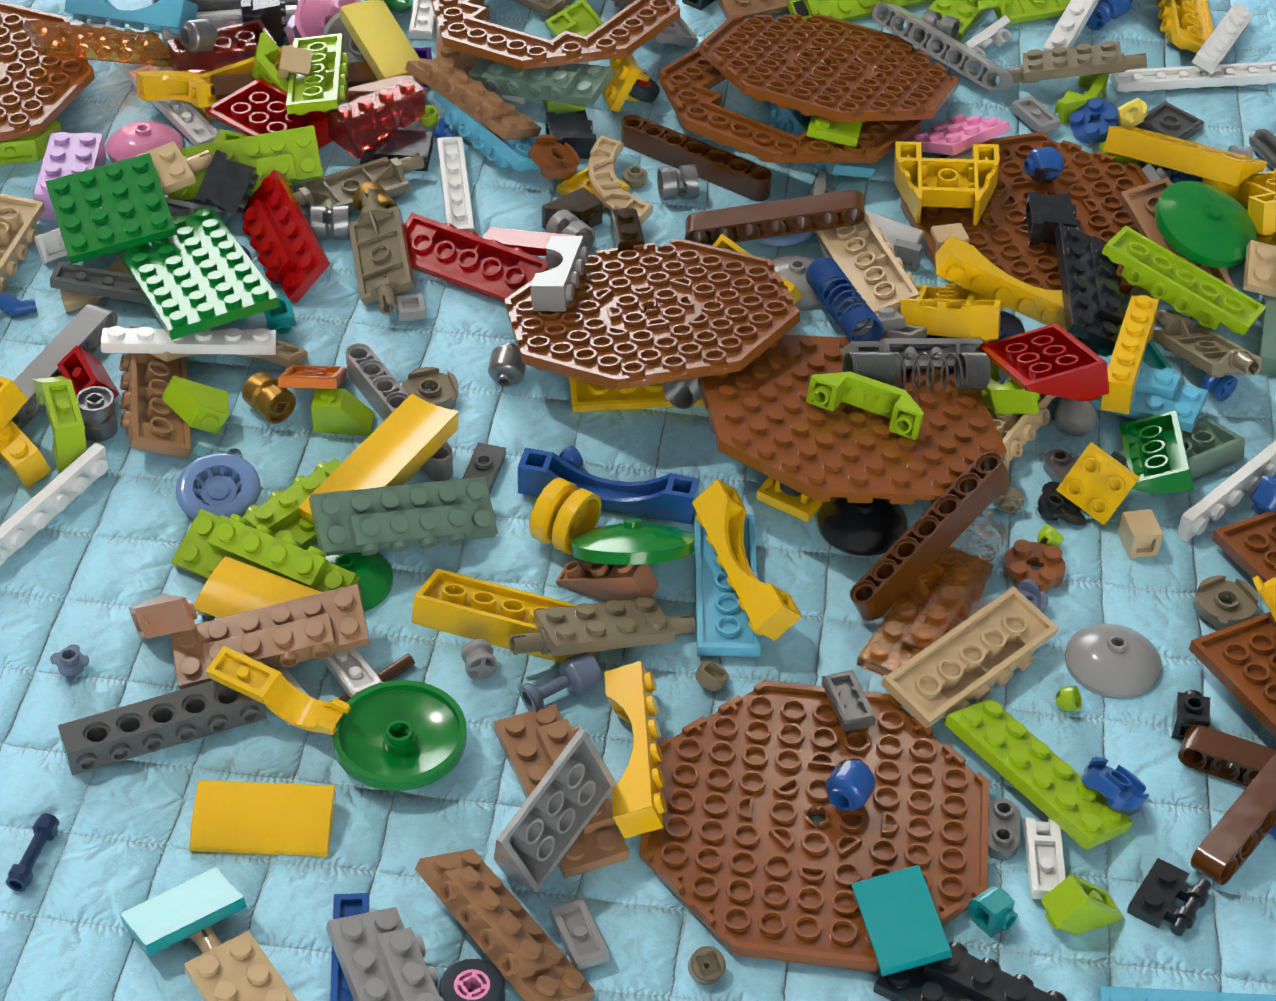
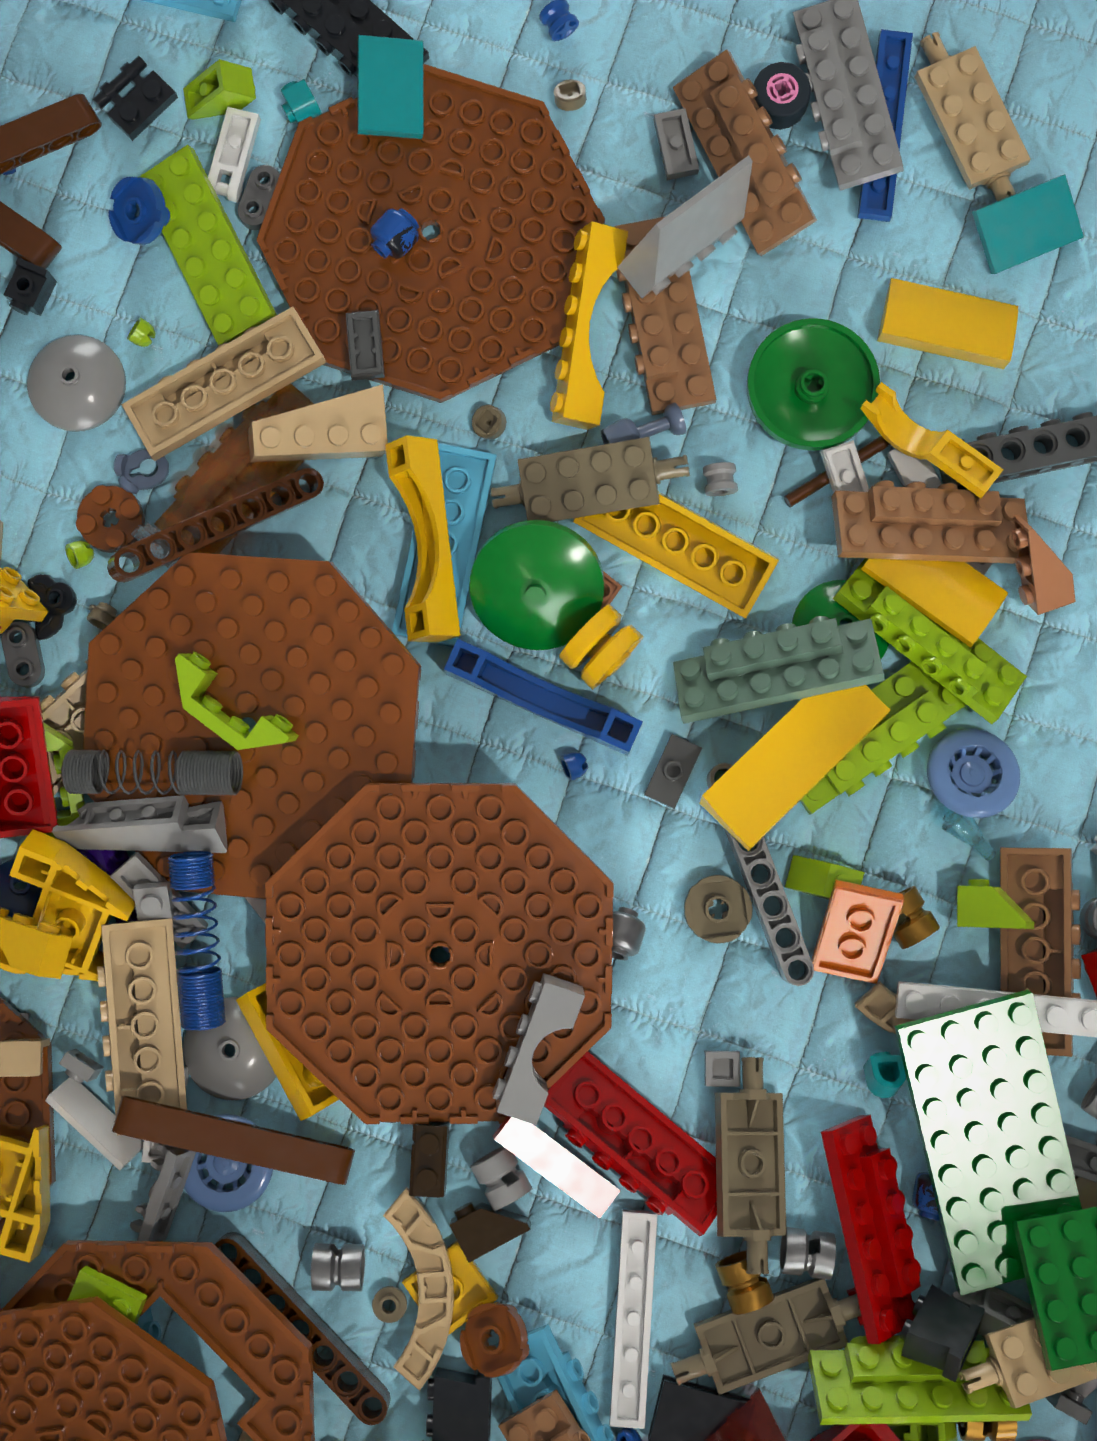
camera: 165 degrees left, 40 degrees up
none -> tan wedge [248,384,388,462]

